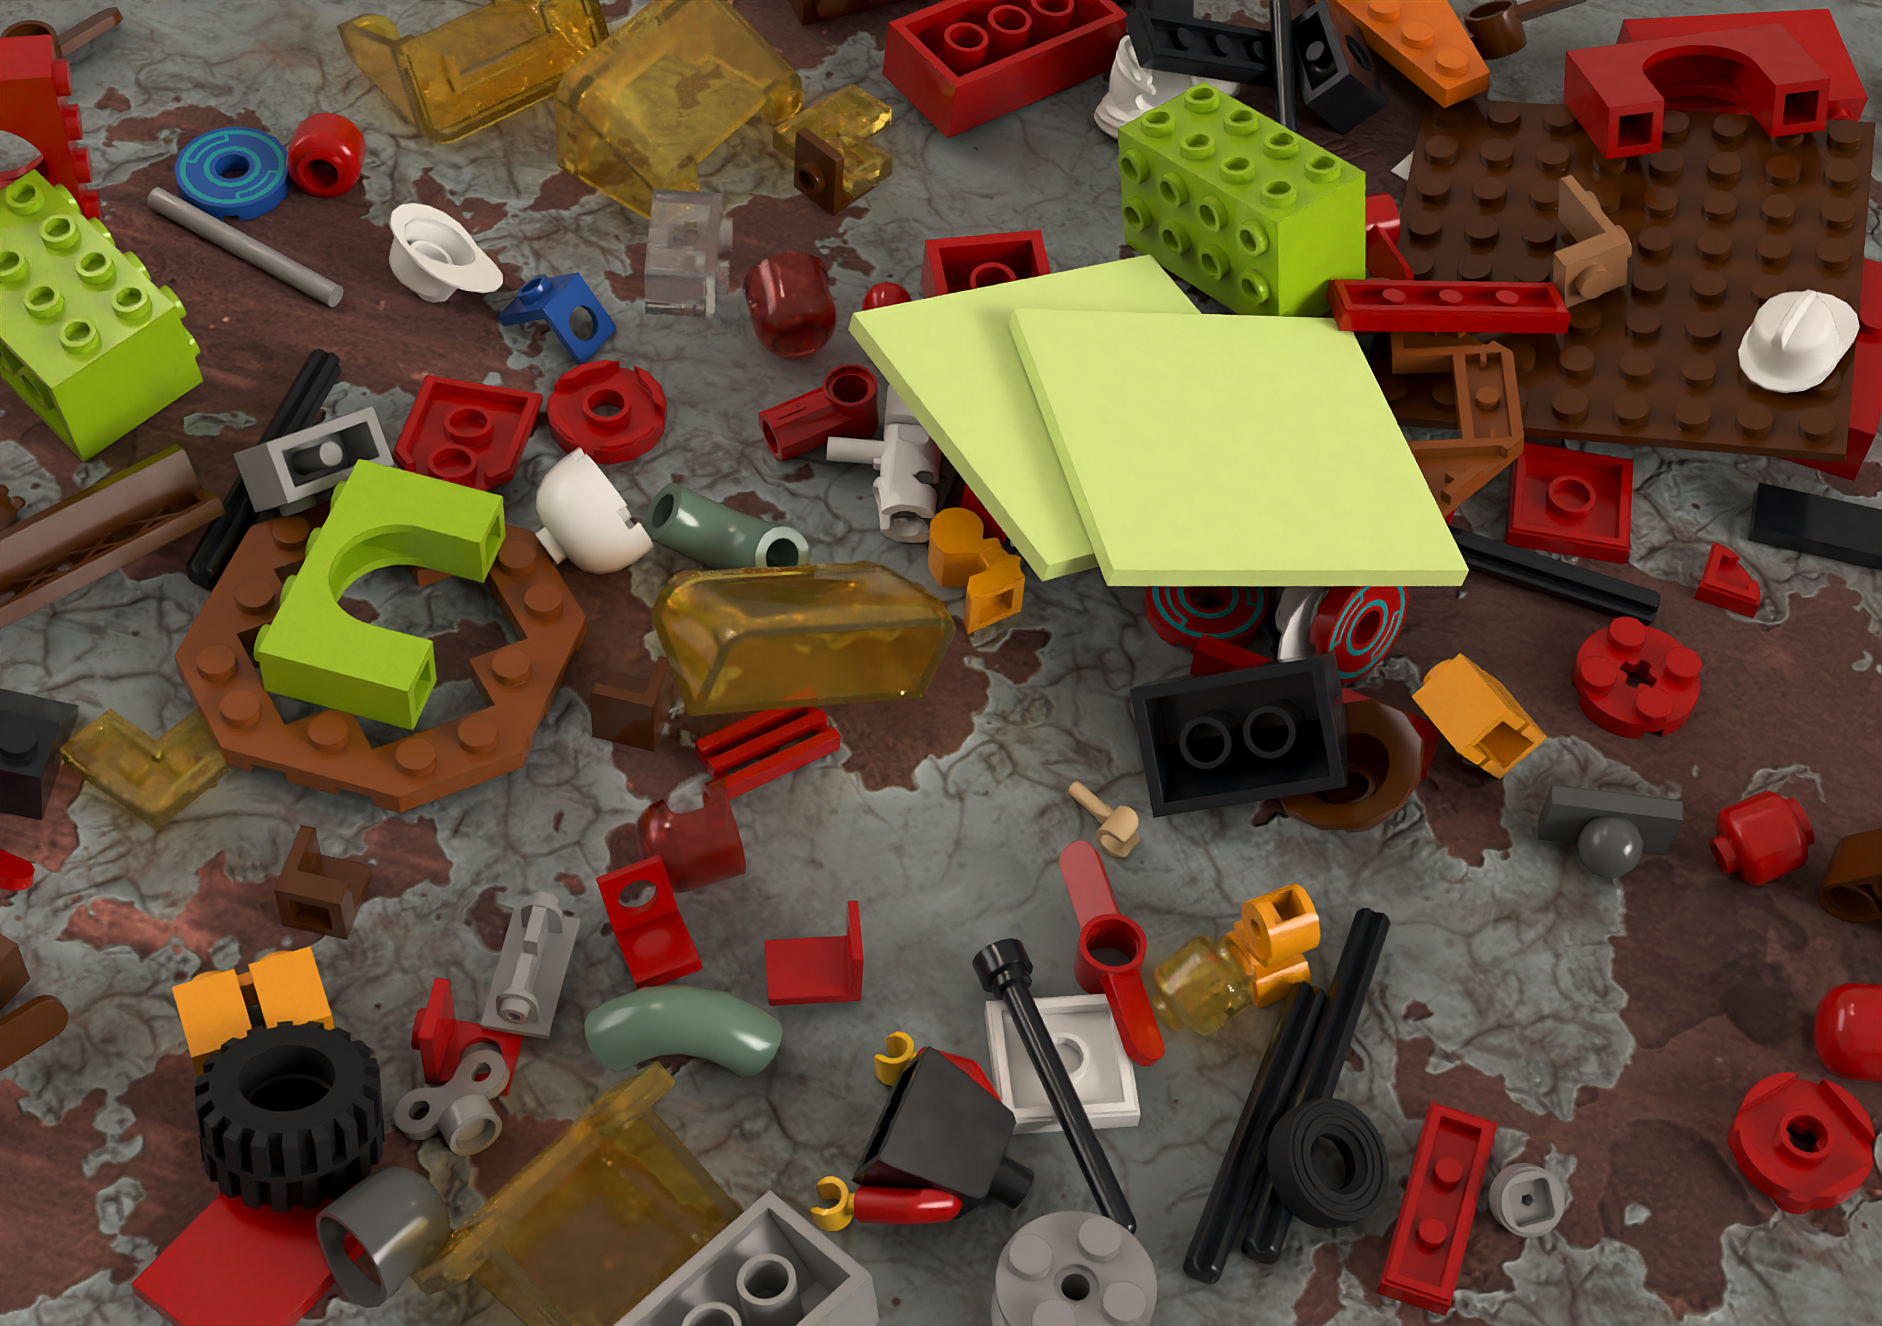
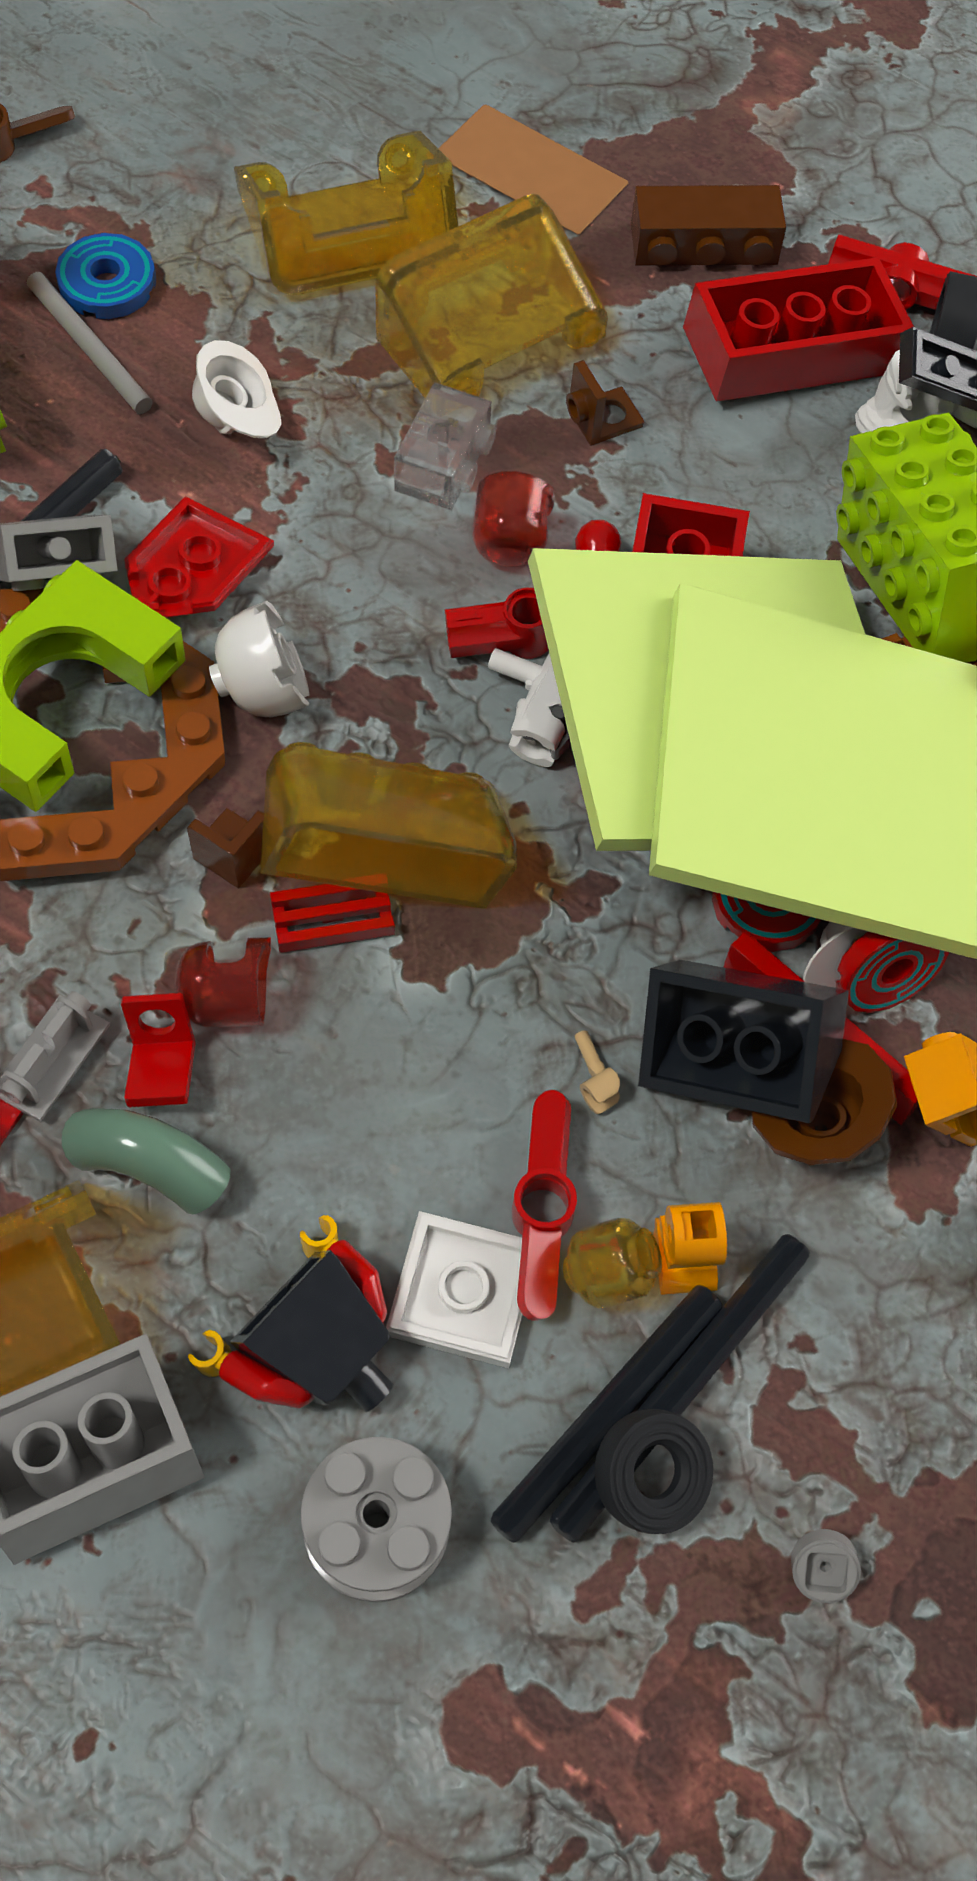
camera: 20 degrees right, 10 degrees up
red head [286,112,366,198] -> none
blue bracket [497,272,616,364] -> none
red tile [546,360,667,465] -> none
sand green cylinder [644,483,810,588] -> none
red bracket [764,901,864,1006] -> none
clear yellow plate [773,83,893,199] -> none
light orange leg [927,507,1025,634] -> none
black piece [972,938,1137,1235] -> none
red tile [1376,1101,1498,1316] -> none

